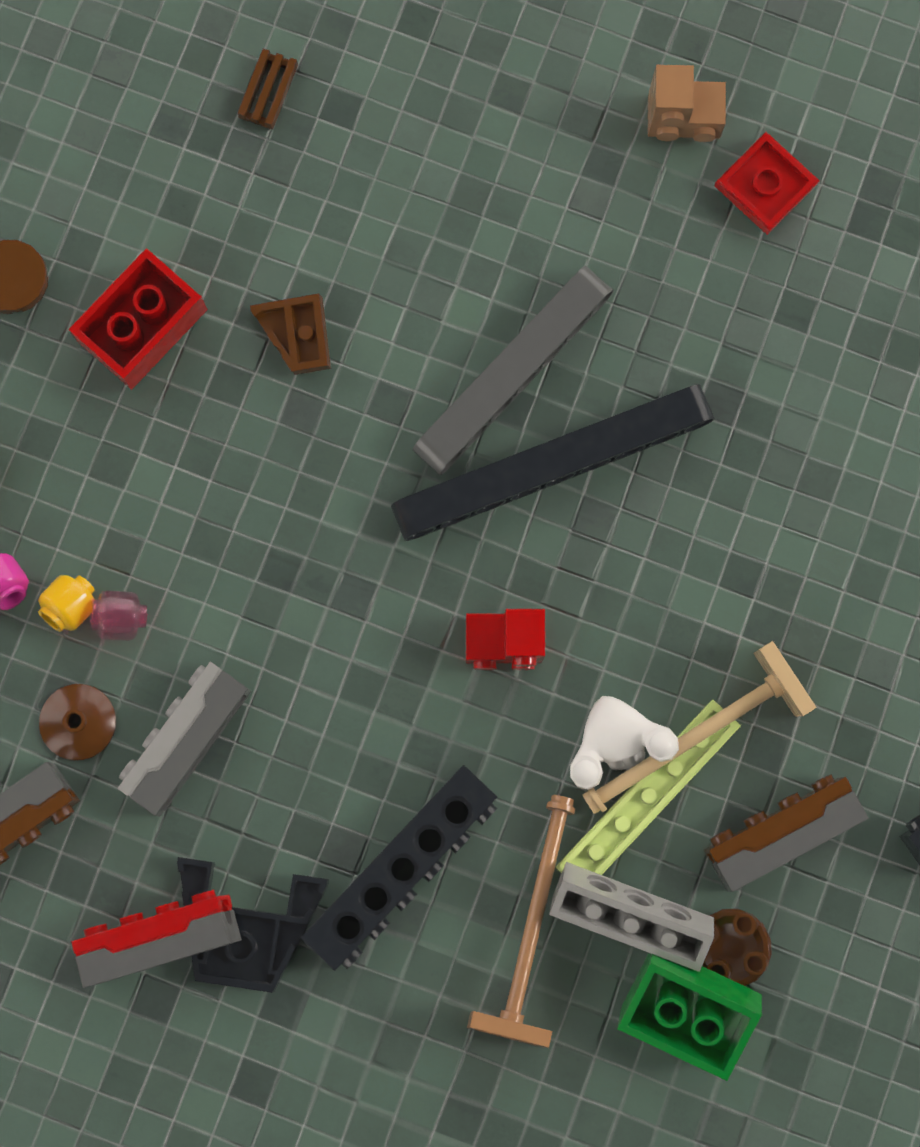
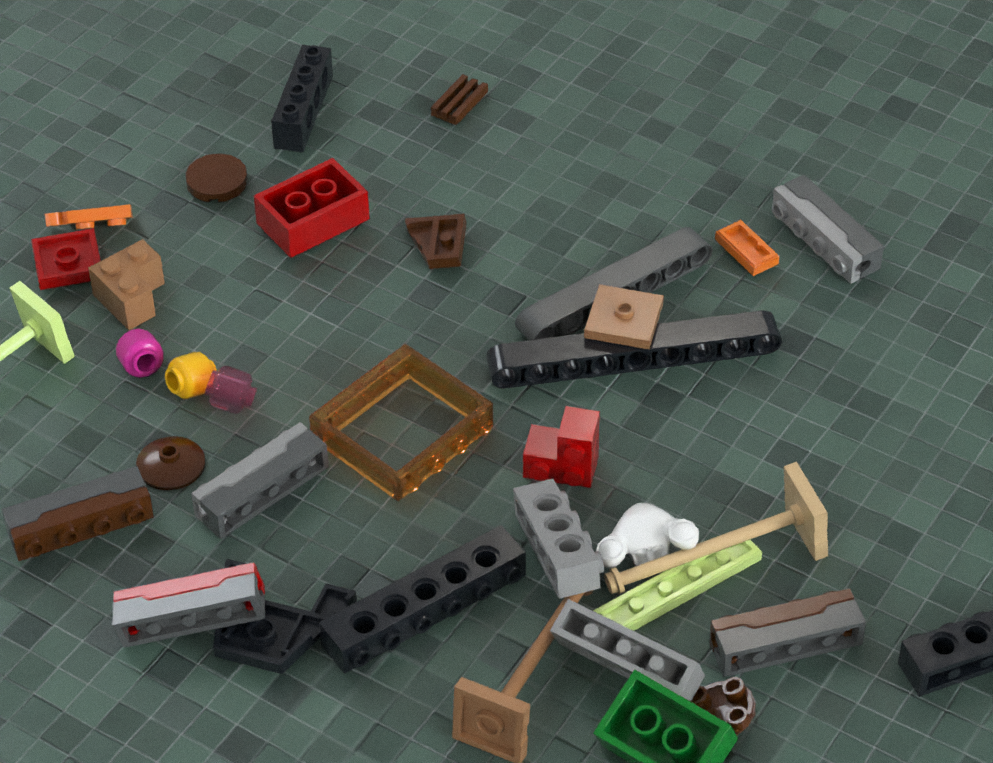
camera: 15 degrees right, 35 degrees down
medium nougat brick [648,64,726,142] -> none
red plate [714,132,820,235] -> none
none -> black brick [271,45,333,152]
none -> clear orange window [309,344,493,502]
none -> light grey brick [513,479,604,599]
none -> medium nougat plate [584,284,664,349]
none -> orange plate [715,220,780,276]
none -> light grey piece [772,174,884,284]

